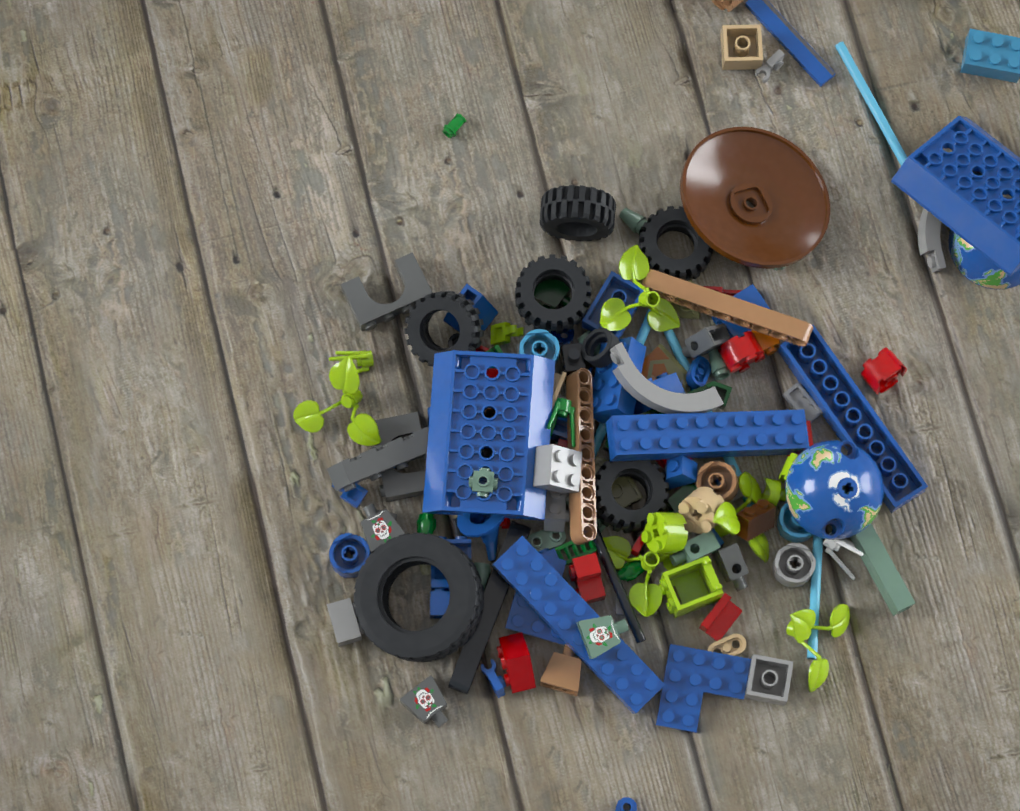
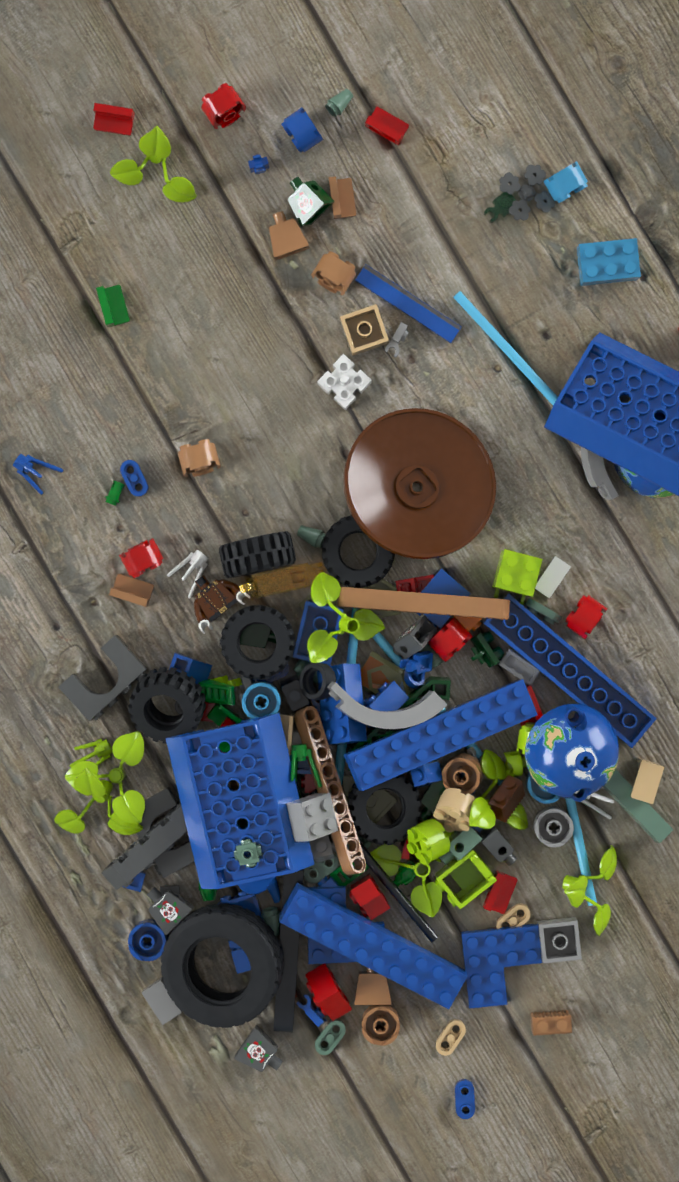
camera: 10 degrees left, 15 degrees up
sand green torso [576,615,629,659] -> none
none -> blue plant [13,454,64,495]
none -> lime plant [65,731,145,824]
none -> medium nougat panel [109,574,154,607]
none -> red brick [119,538,164,578]
none -> blue plate [120,460,149,497]
none -> white plant [167,550,209,598]
none -> medium nougat brick [178,439,221,477]
none -> reddish brown torso [194,575,250,634]
none -> green slope [198,679,235,705]
none -> clear yellow hinge [239,562,324,598]
none -> sand green plate [315,1019,346,1055]
none -> white brick [317,354,372,410]
none -> medium nougat brick [361,1005,400,1046]
none -> blue plate [399,650,433,674]
none -> tan plate [436,1019,466,1056]
none -> dark green hips [470,631,504,668]
none -> lime container [492,549,543,605]
none -> sand green plate [525,598,562,625]
none -> medium nougat brick [530,1010,572,1036]
none -> white tile [535,556,571,598]
none -> tan panel [631,758,664,804]

